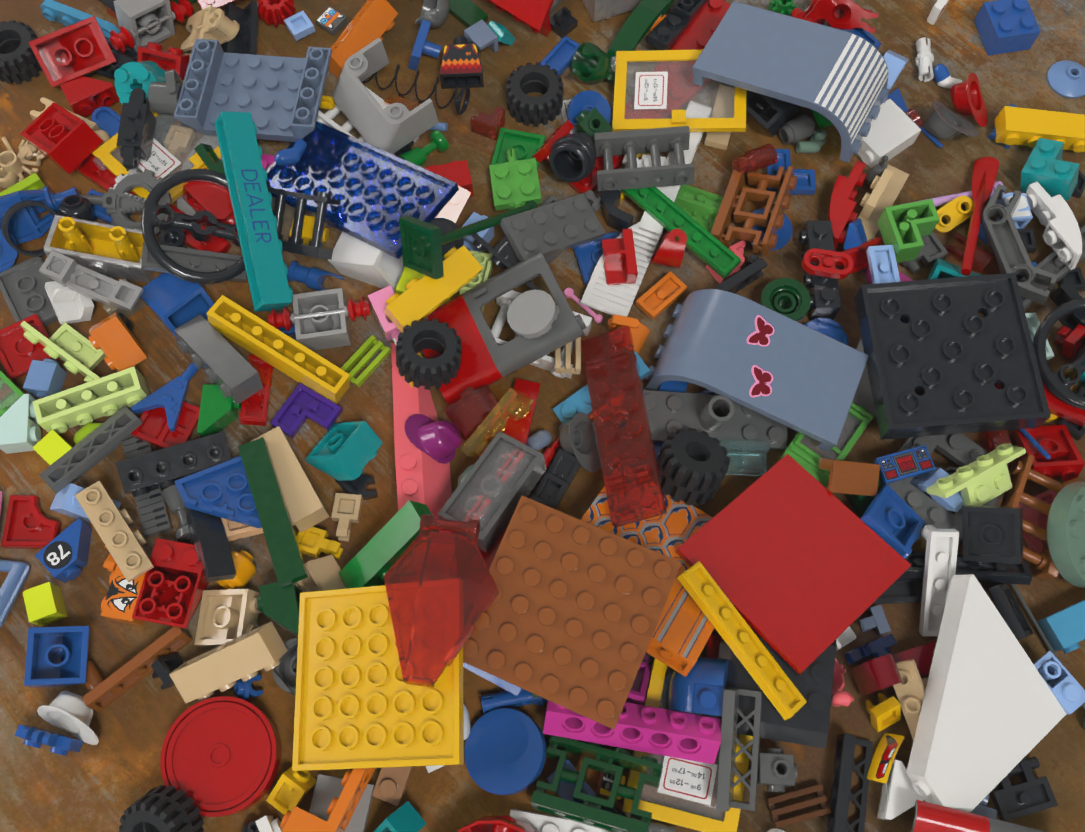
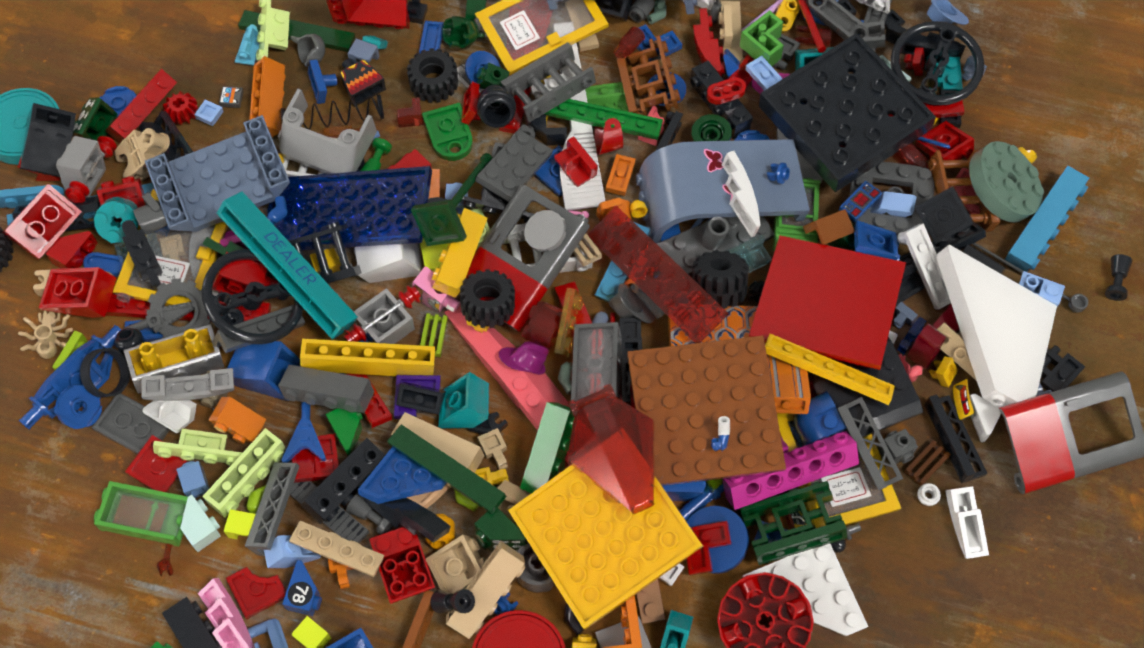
camera: 30 degrees left, 5 degrees down
orange brick [101,565,146,626] -> none
black tile [151,652,184,690] -> none
blue piece [287,260,345,291] -> none
bright green plate [489,148,542,211] -> none
yellowish green bracket [926,443,1026,506] -> none
none -> black slope [396,382,446,415]
none -> black piece [430,589,475,614]
none -> yellow hinge [630,200,648,218]
none -> red tile [686,521,732,576]
none -> arm [711,416,730,451]
none -> white slope [722,151,761,237]
none -> black plate [748,280,765,303]
none -> blue plate [767,163,790,184]

